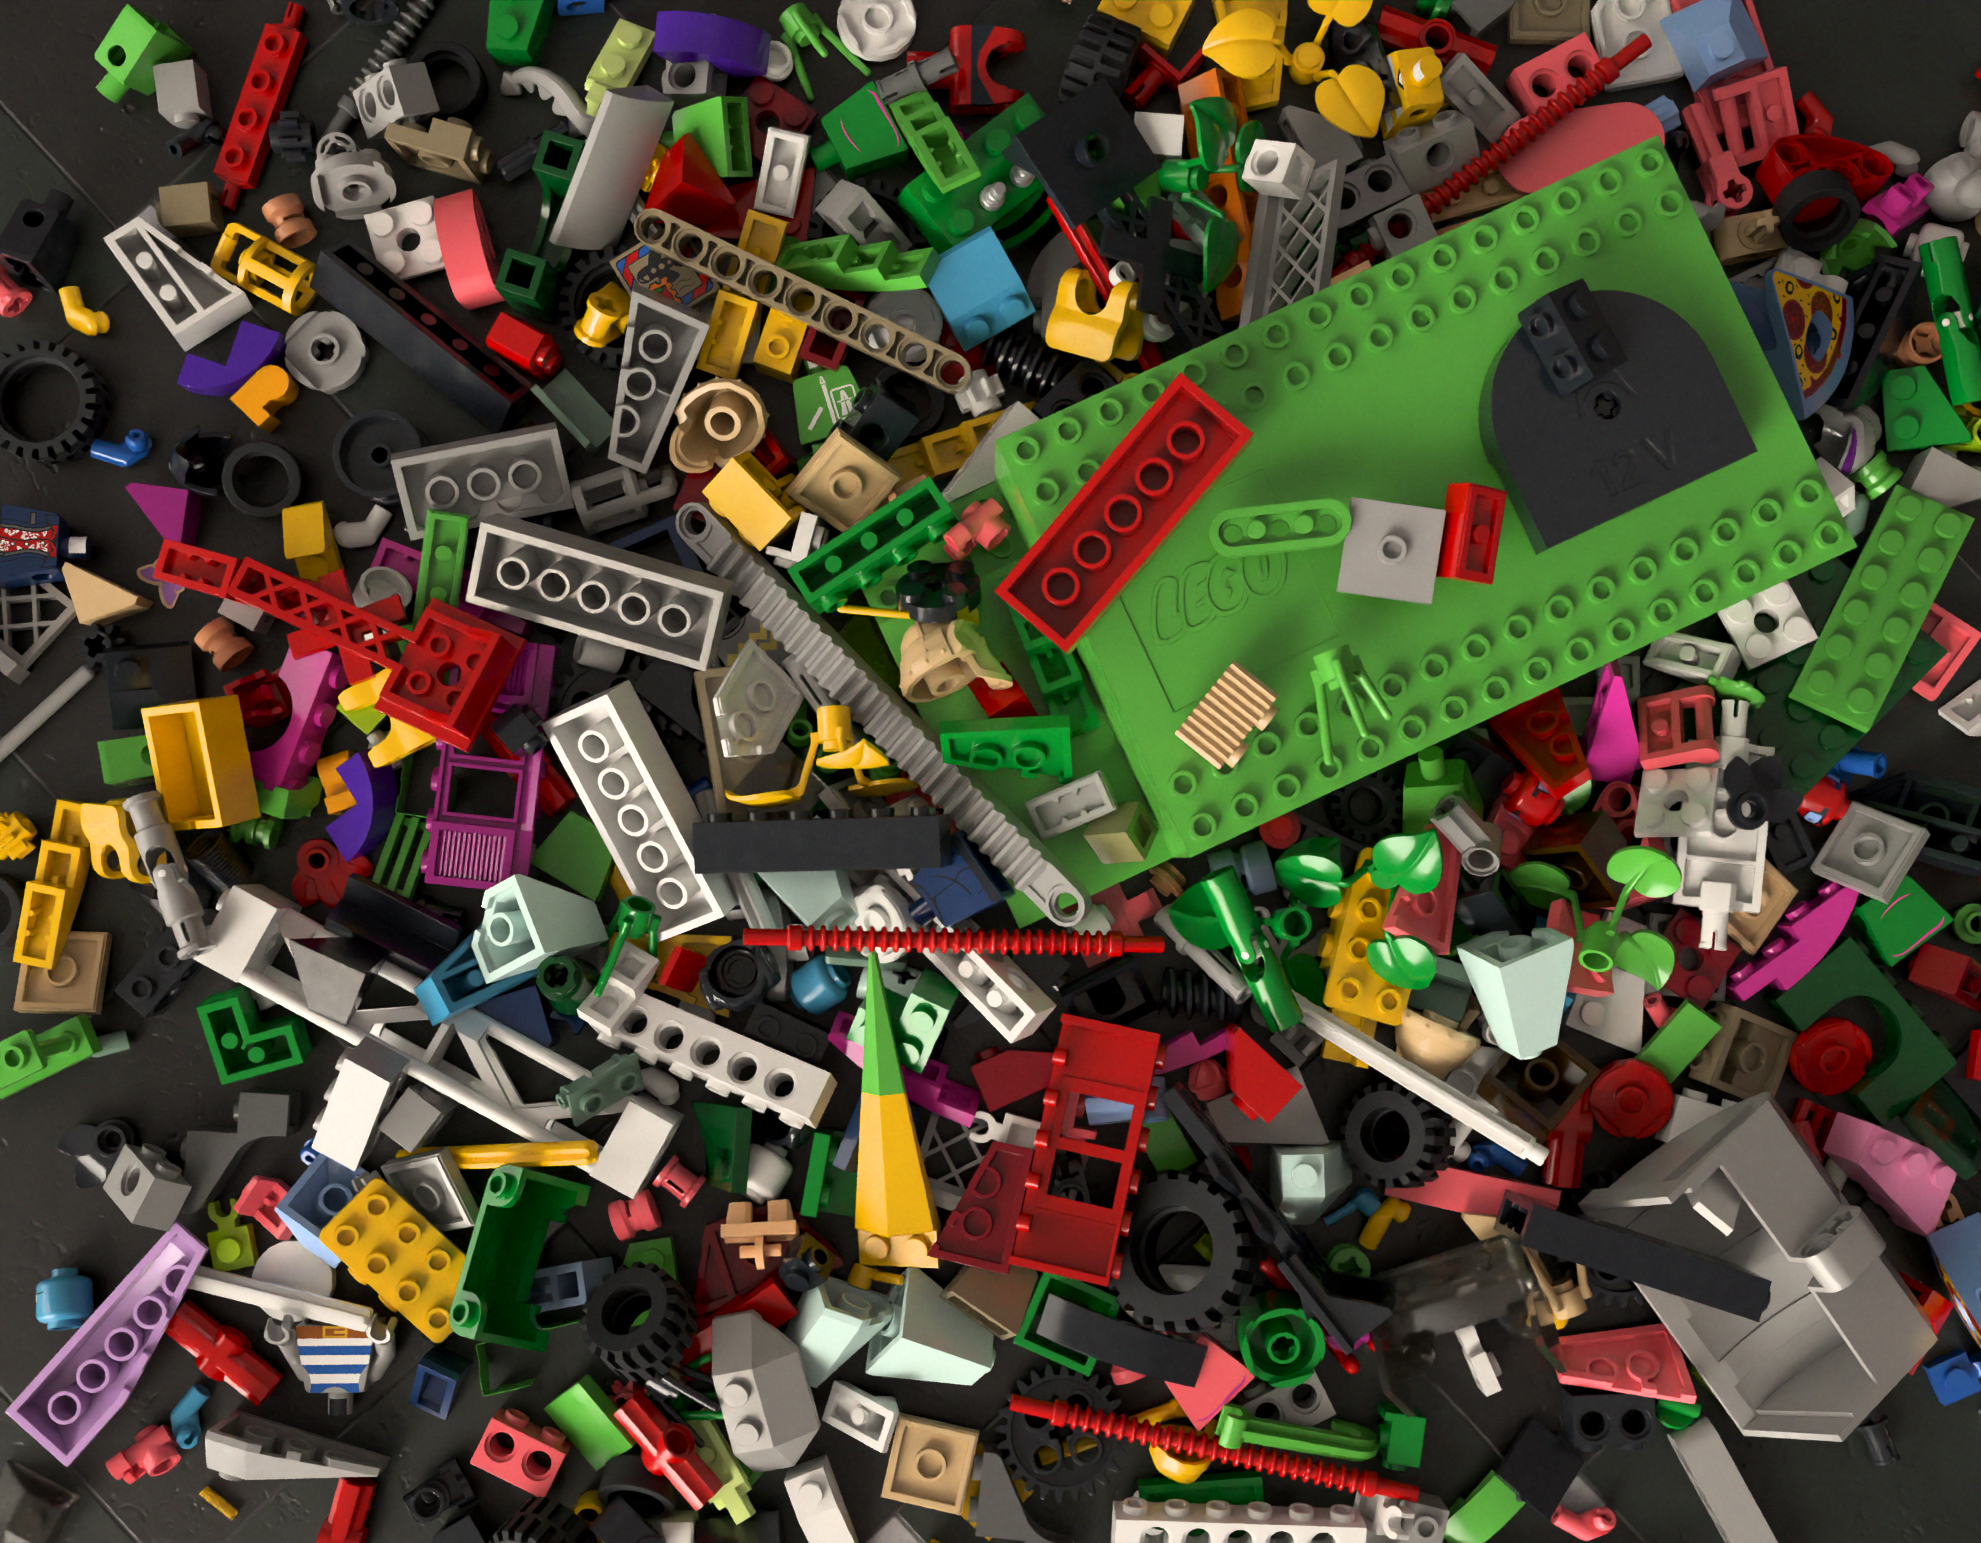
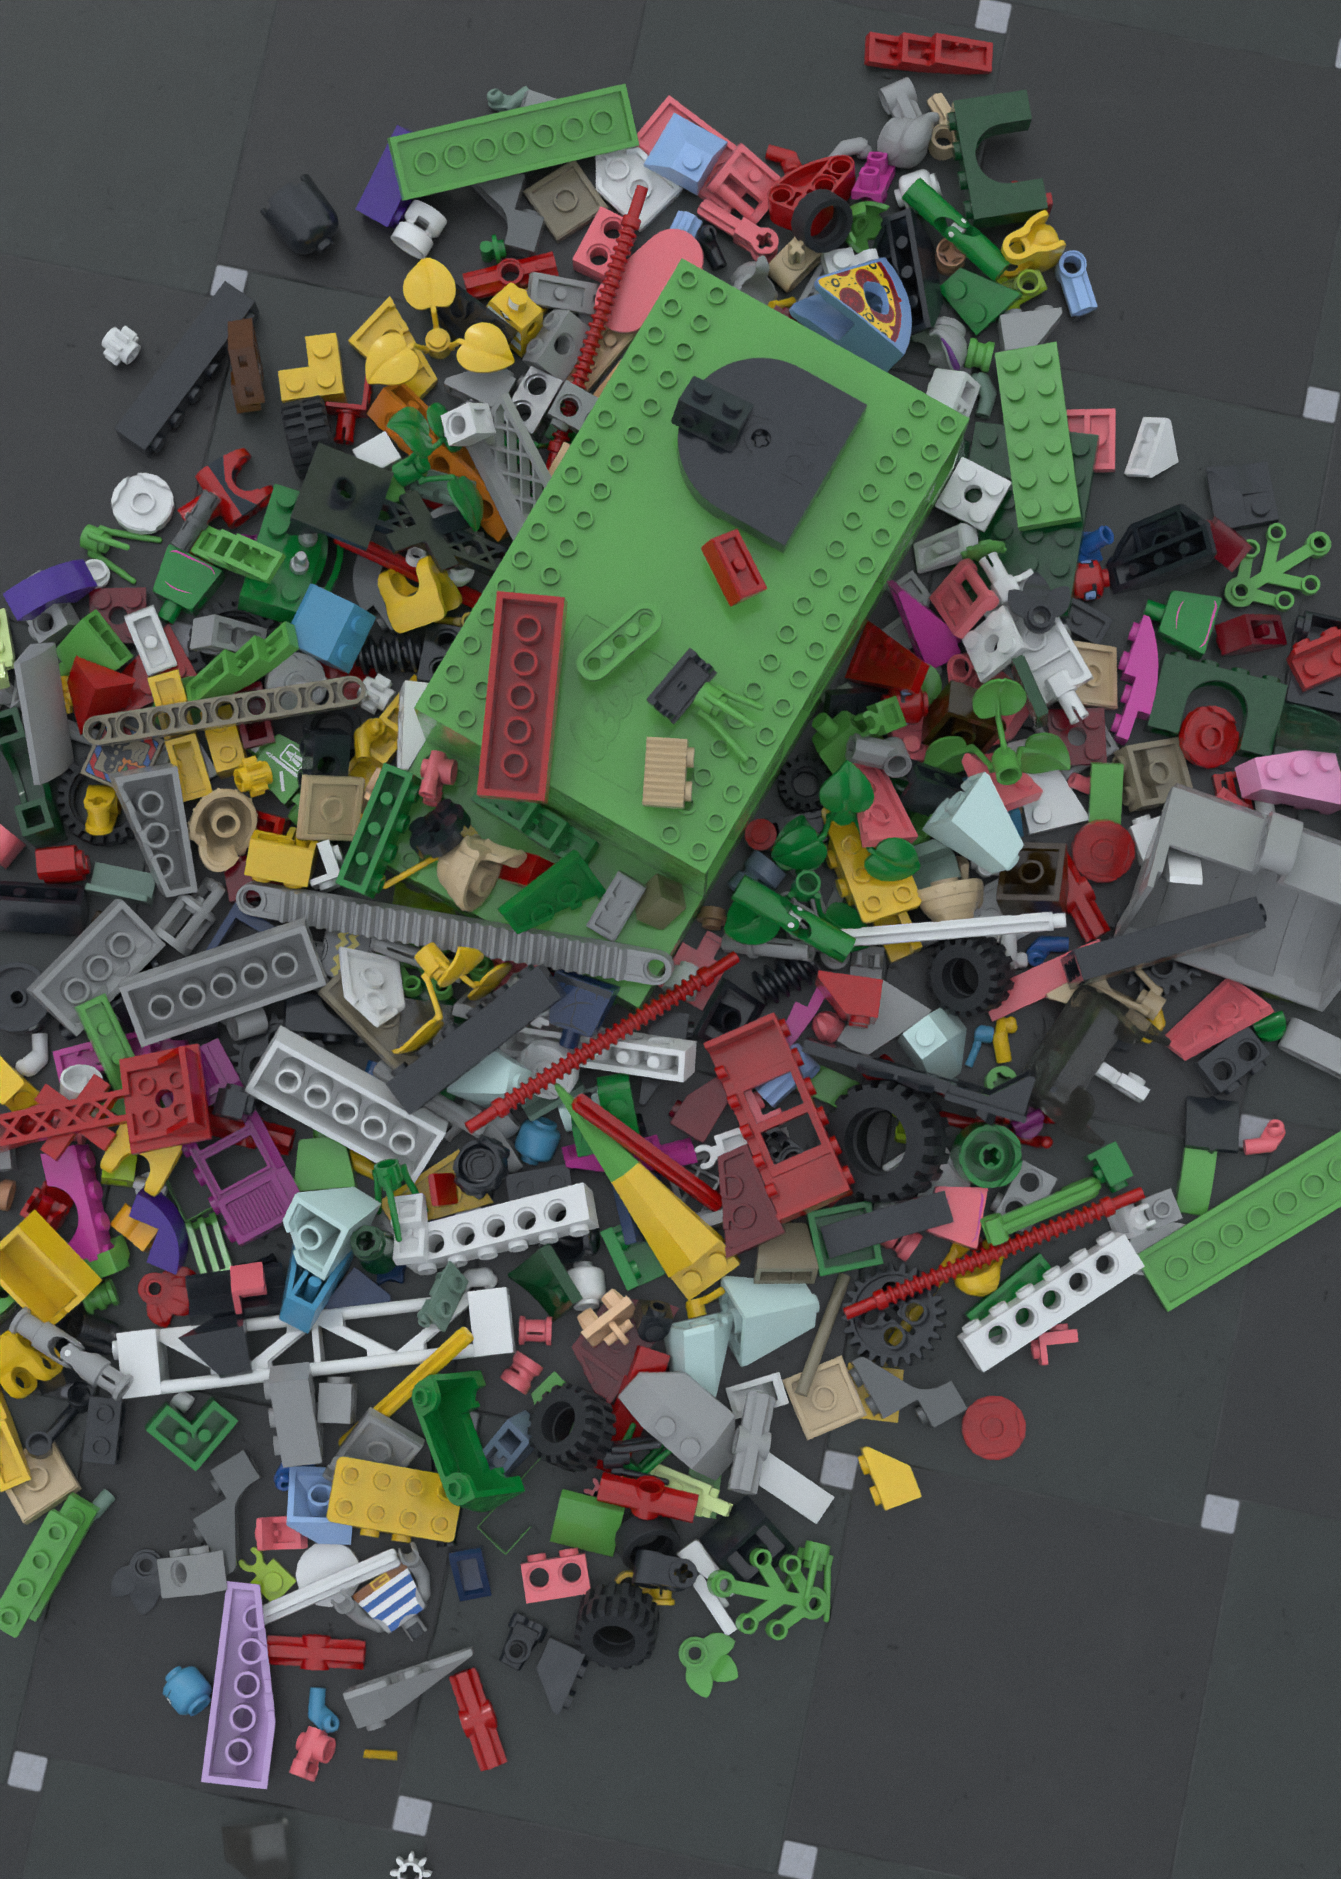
camera: 35 degrees left, 5 degrees down
light grey plate [1336,497,1446,605] -> none
light grey tile [1810,800,1930,905] -> none
none -> black bar [25,1382,94,1460]
none -> coral panel [230,1262,267,1315]
none -> yellow gear [233,755,273,798]
none -> yellow arm [353,718,386,762]
none -> red axle [571,1094,722,1212]
none -> black hinge [646,648,717,725]
none -> light grey piece [728,1392,775,1495]
none -> dark tan bar [795,1273,851,1397]
none -> bright green plate [854,696,907,737]
none -> dark green tile [1011,655,1049,729]

